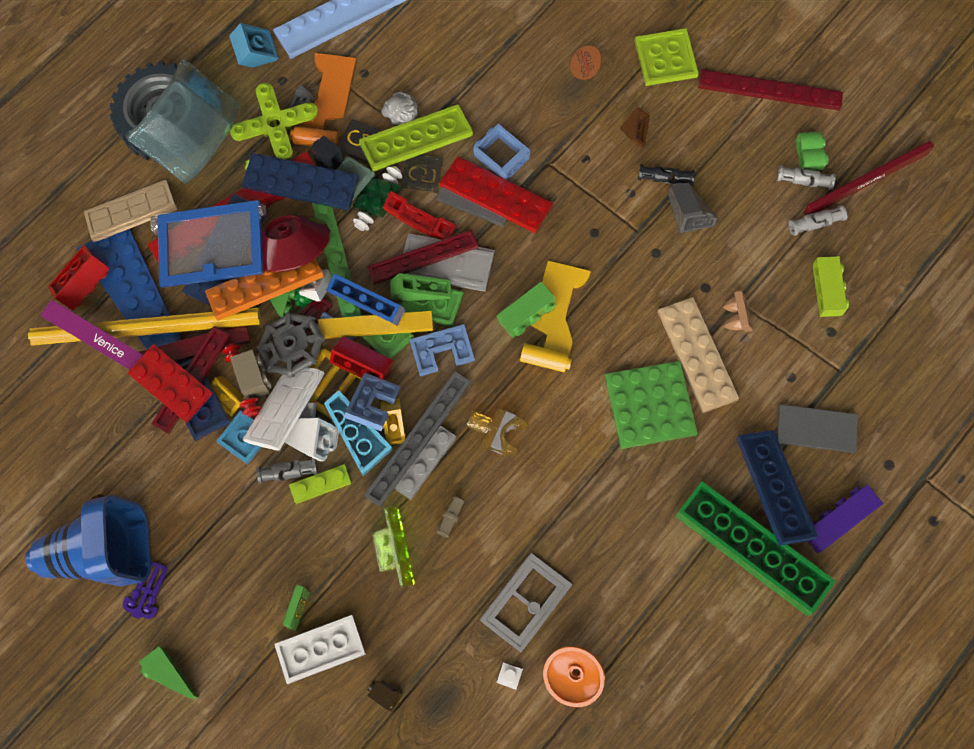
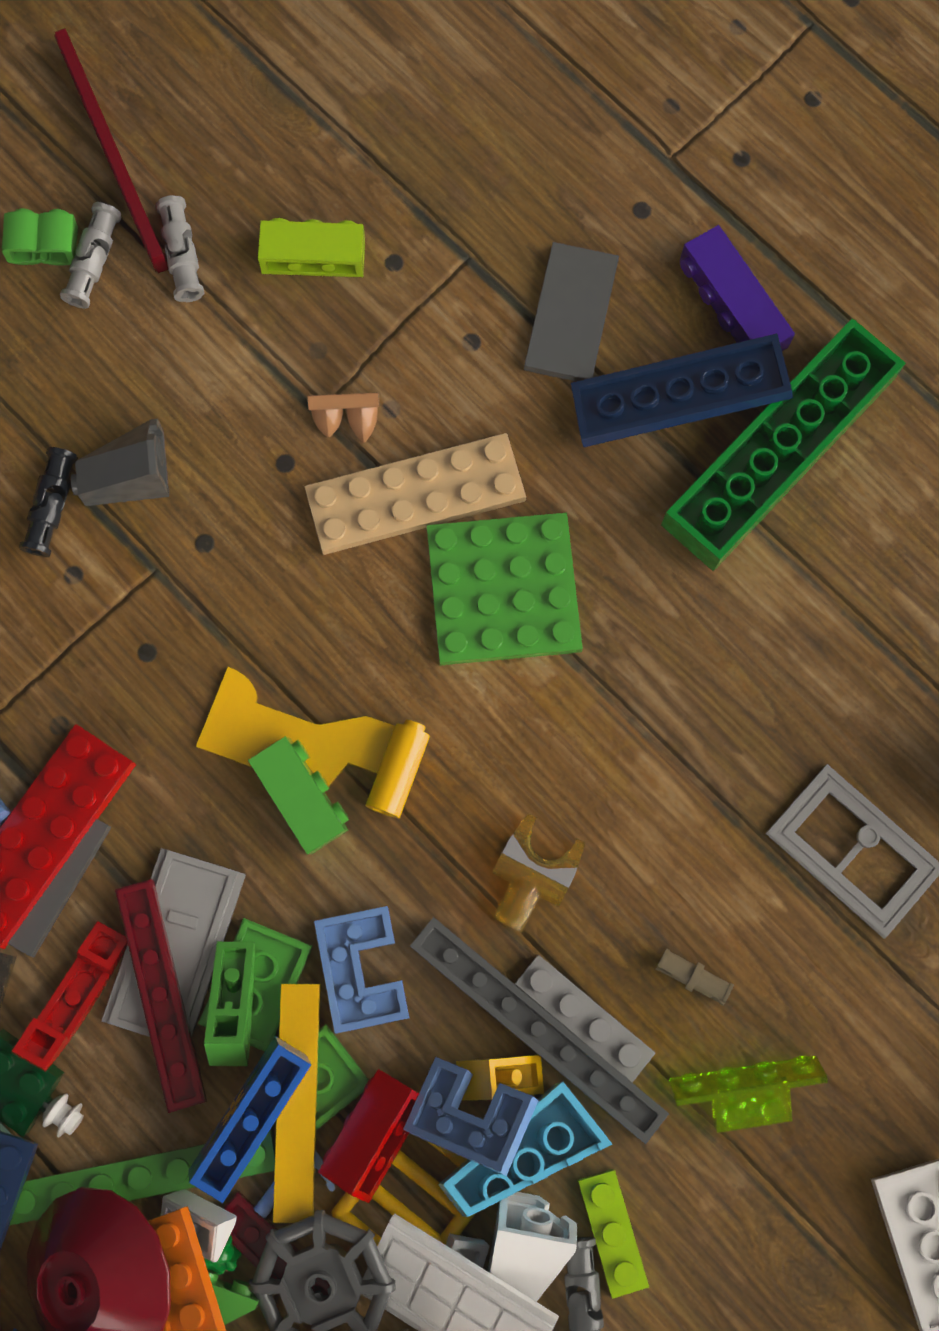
camera: 90 degrees left, 5 degrees up
bright green tile [283,585,310,631] -> none

